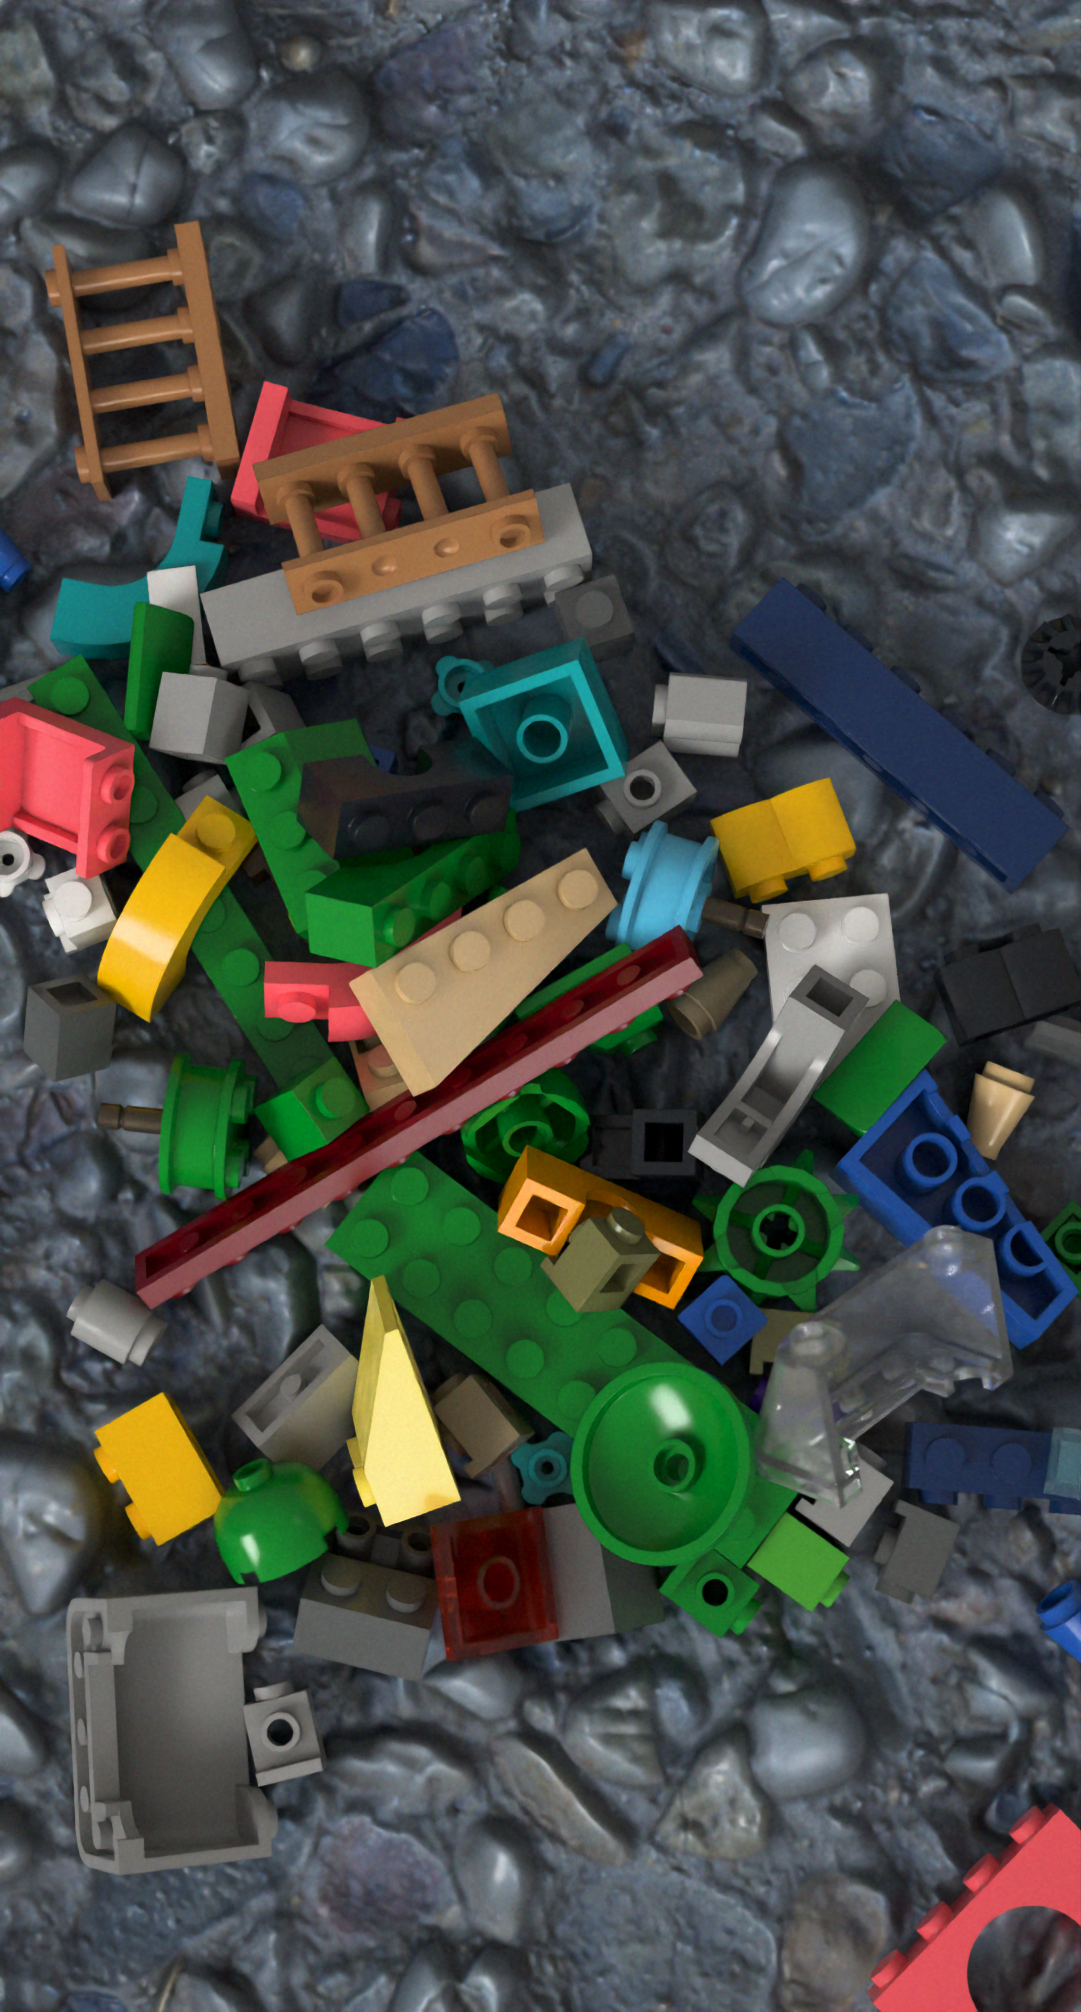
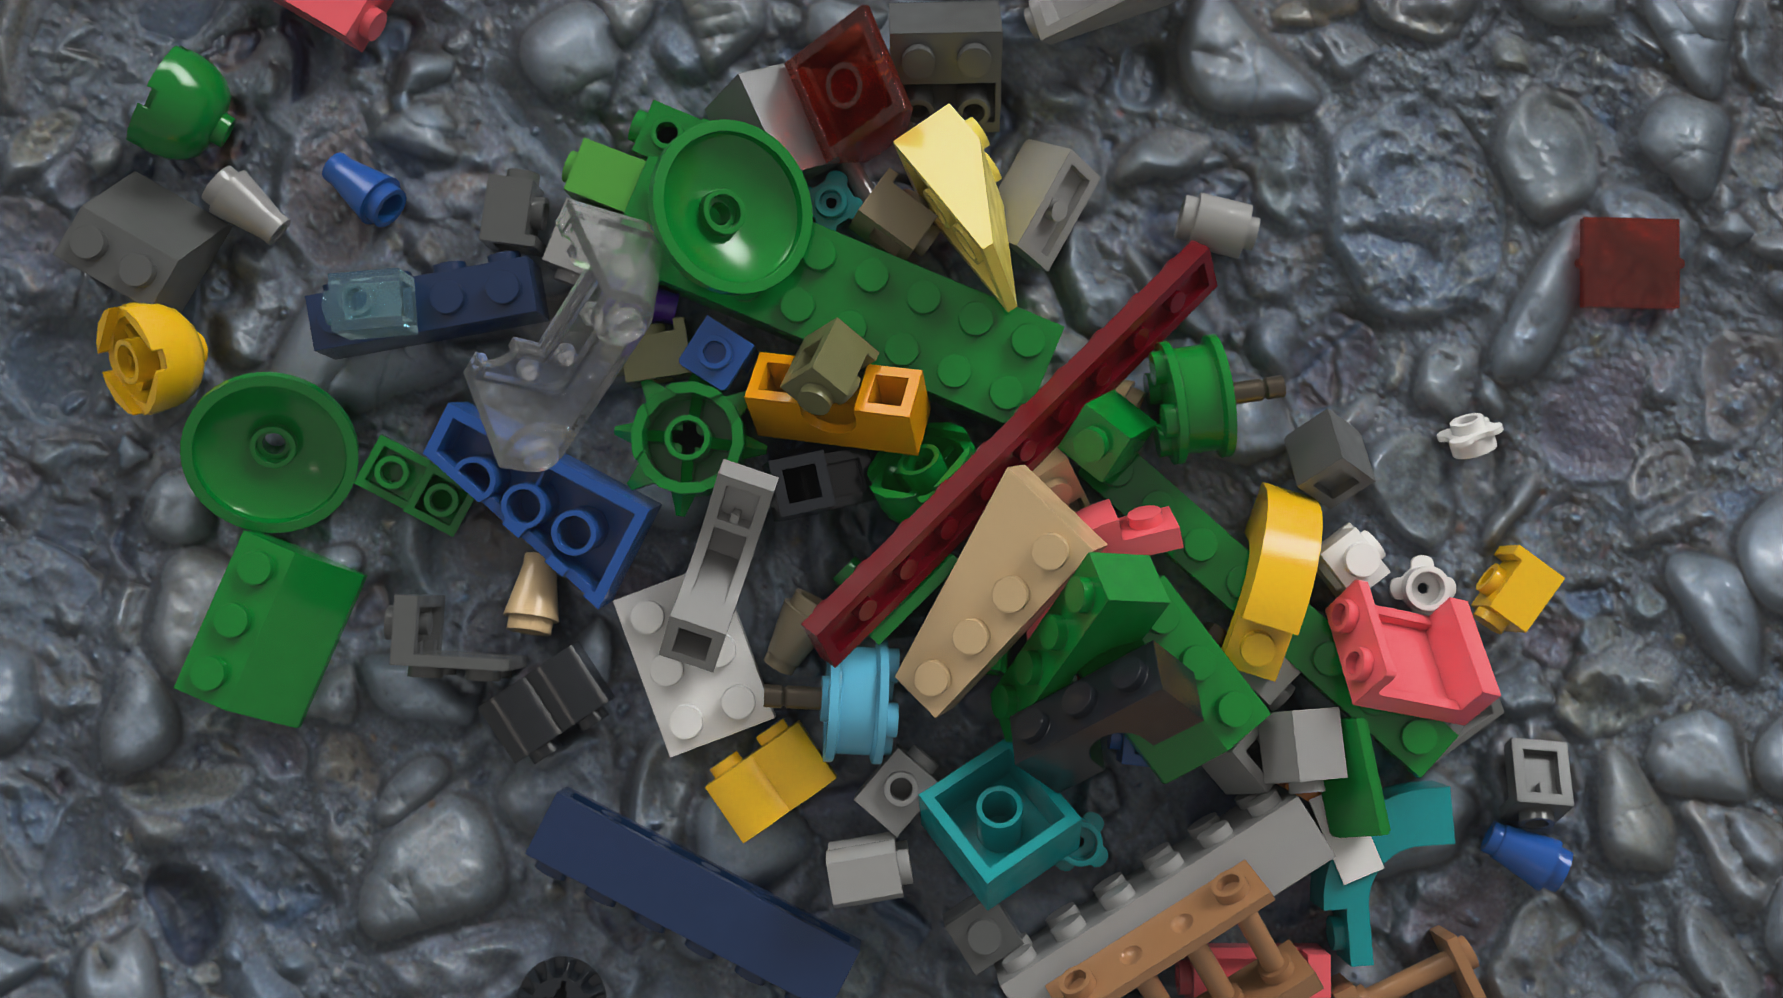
camera: 160 degrees right, 5 degrees up
yellow brick [93,1392,226,1547] -> none
green cylinder [214,1458,350,1584] -> none
green slope [811,999,948,1138] -> none

